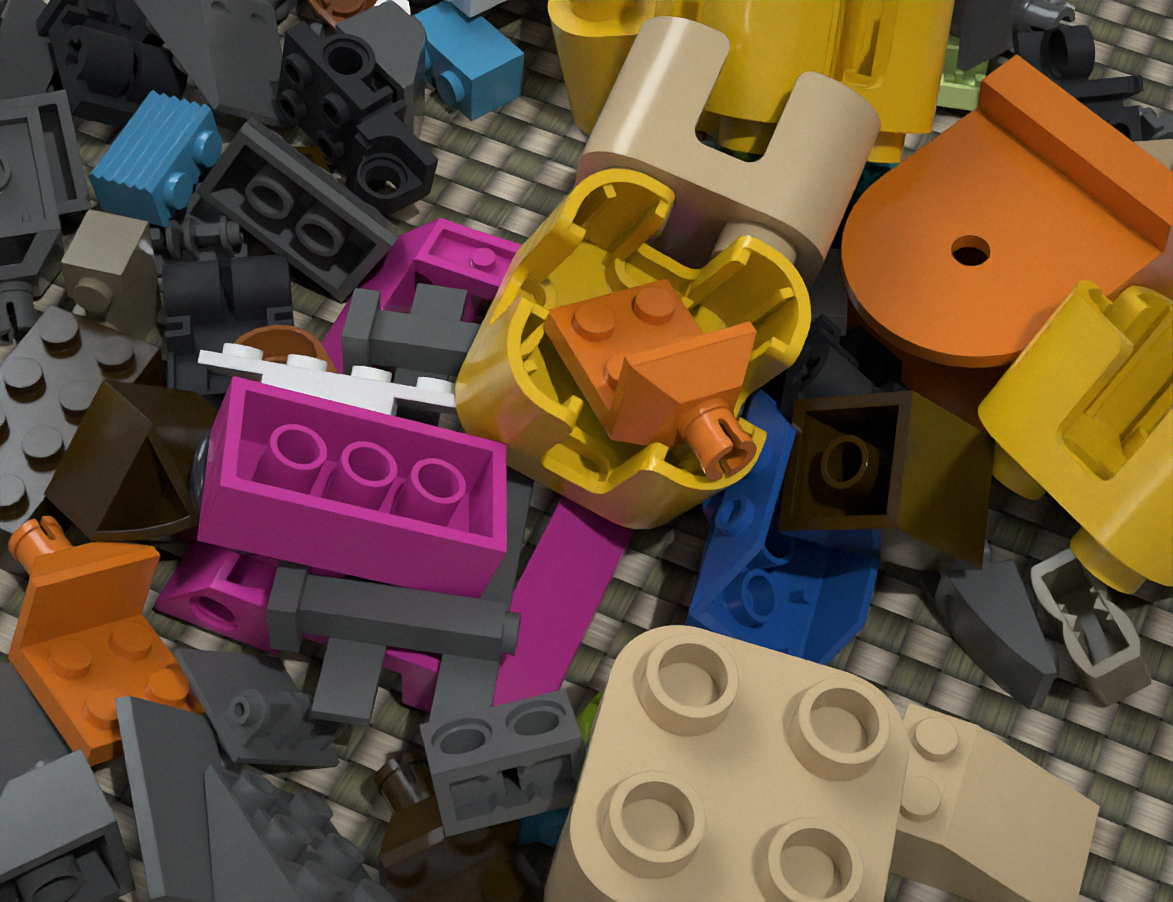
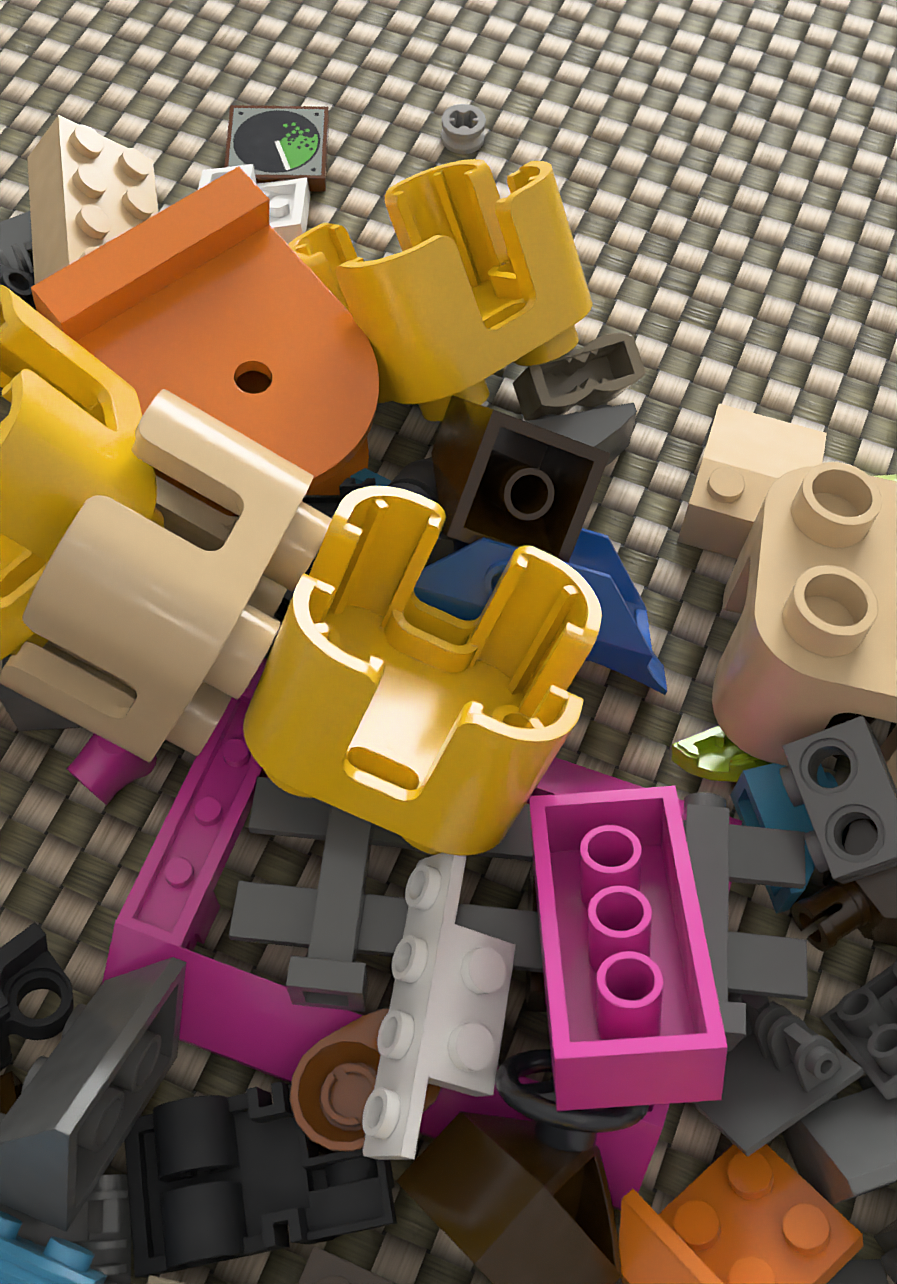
camera: 90 degrees left, 10 degrees up
orange plate [544,278,757,480] -> none

